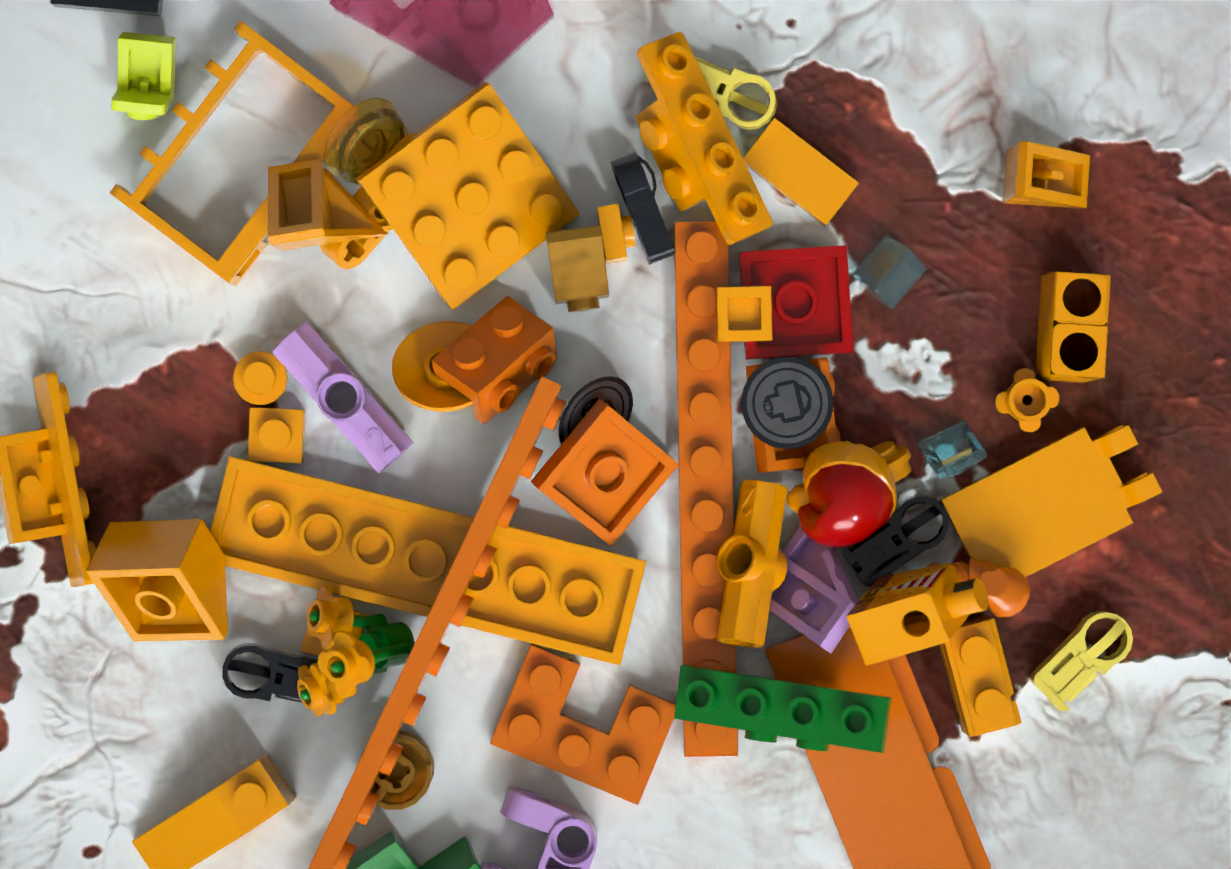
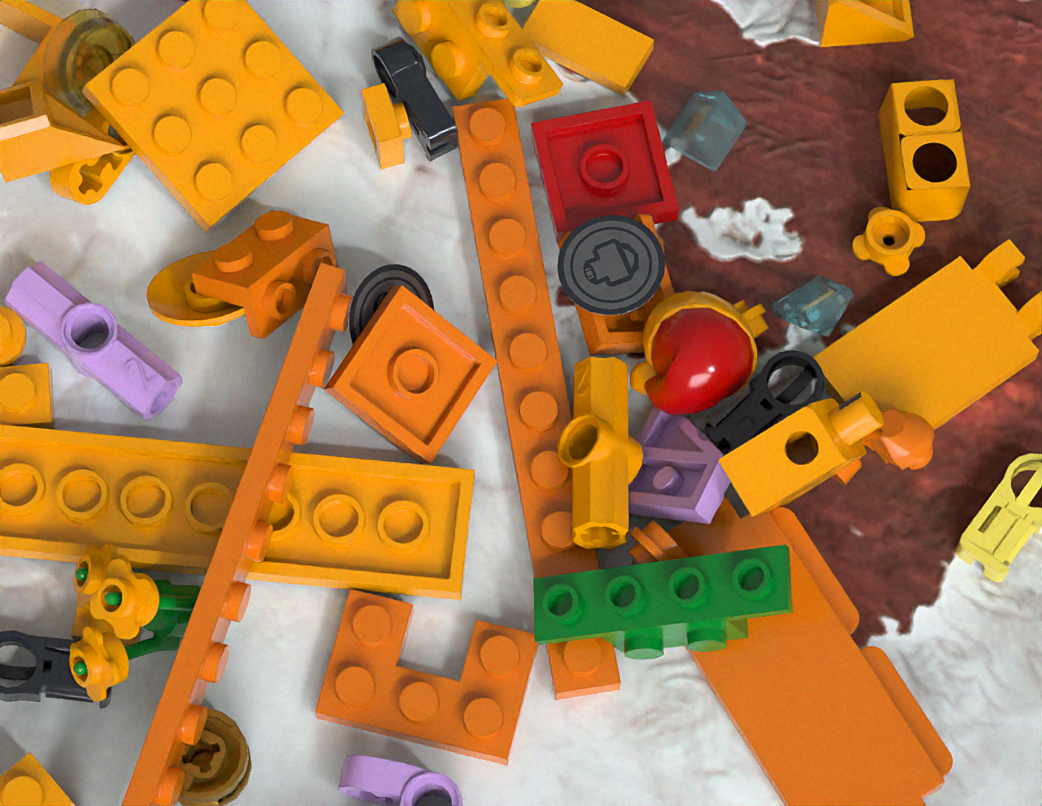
camera: 10 degrees left, 20 degrees down
pearl gold slope [546,225,609,312] -> none
light orange tile [716,286,772,342] -> none
light orange brick [939,615,1022,737] -> none
none -> orange plate [628,520,688,564]

